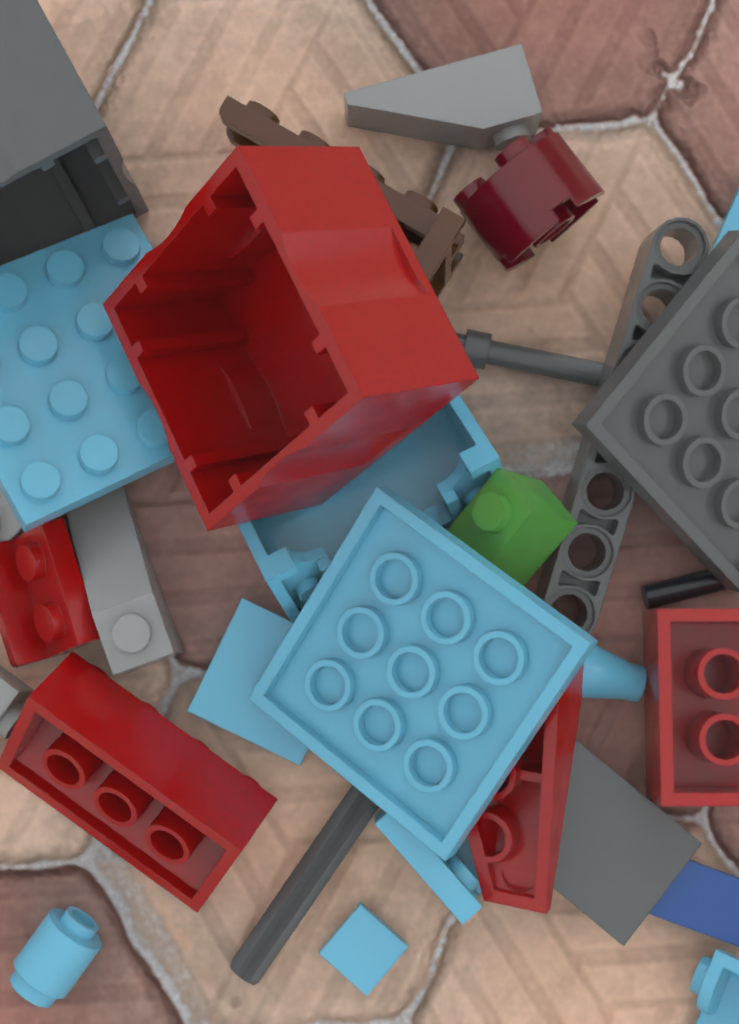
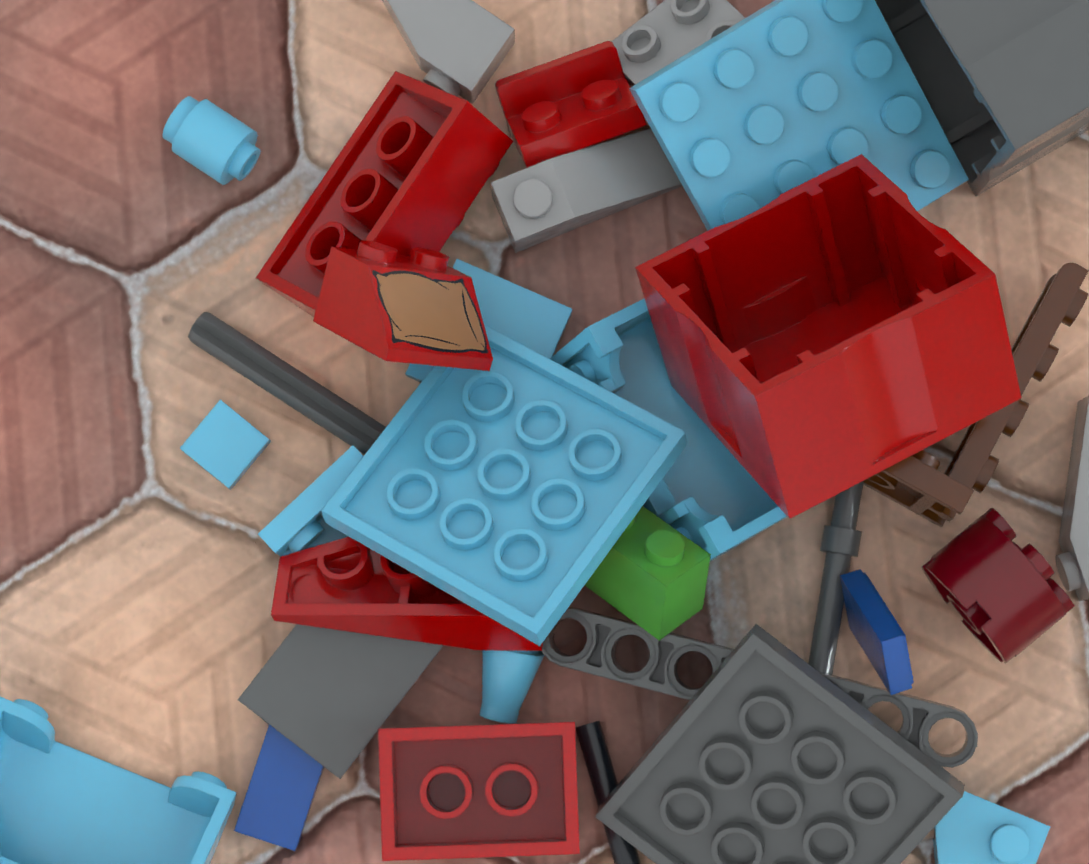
camera: 85 degrees right, 0 degrees up
none -> slope [313,240,493,371]
none -> blue tile [840,569,914,695]

